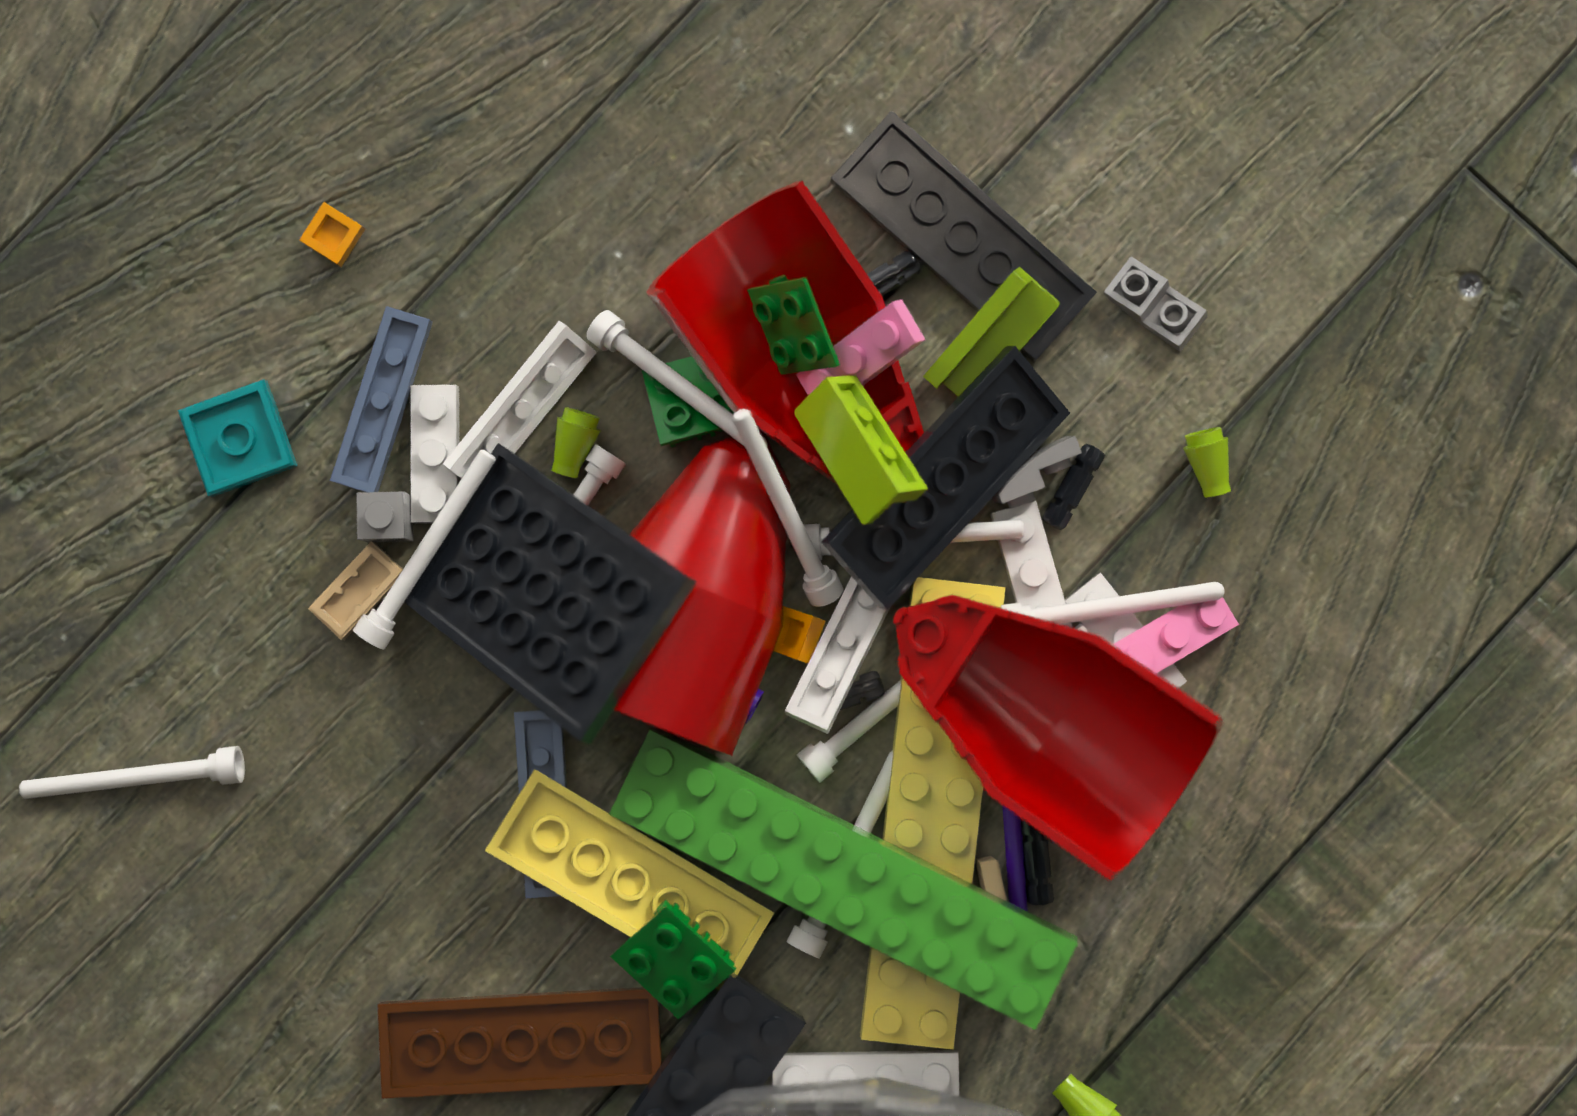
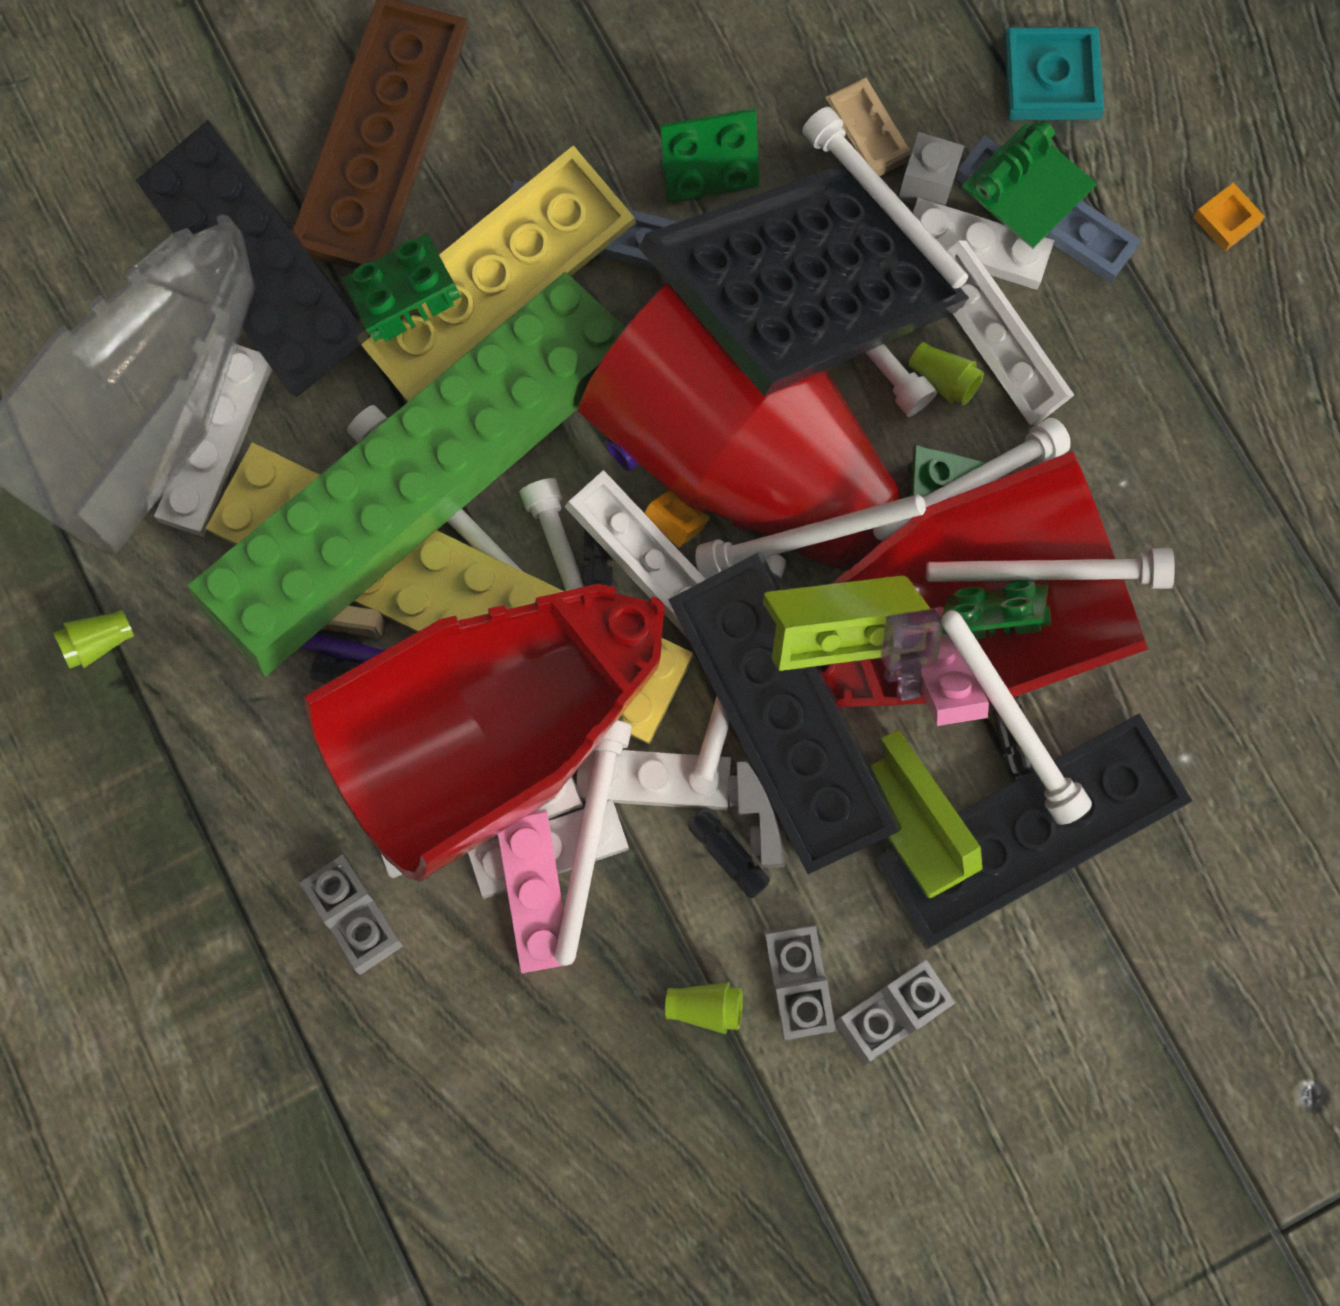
camera: 105 degrees right, 10 degrees down
none -> light grey slope [299,854,403,975]
none -> green hinge [660,108,760,203]
none -> light grey slope [763,923,836,1040]
none -> plate [880,609,943,701]
none -> white piece [926,548,1175,589]
none -> white piece [941,611,1092,825]
none -> green hinge [962,121,1097,249]

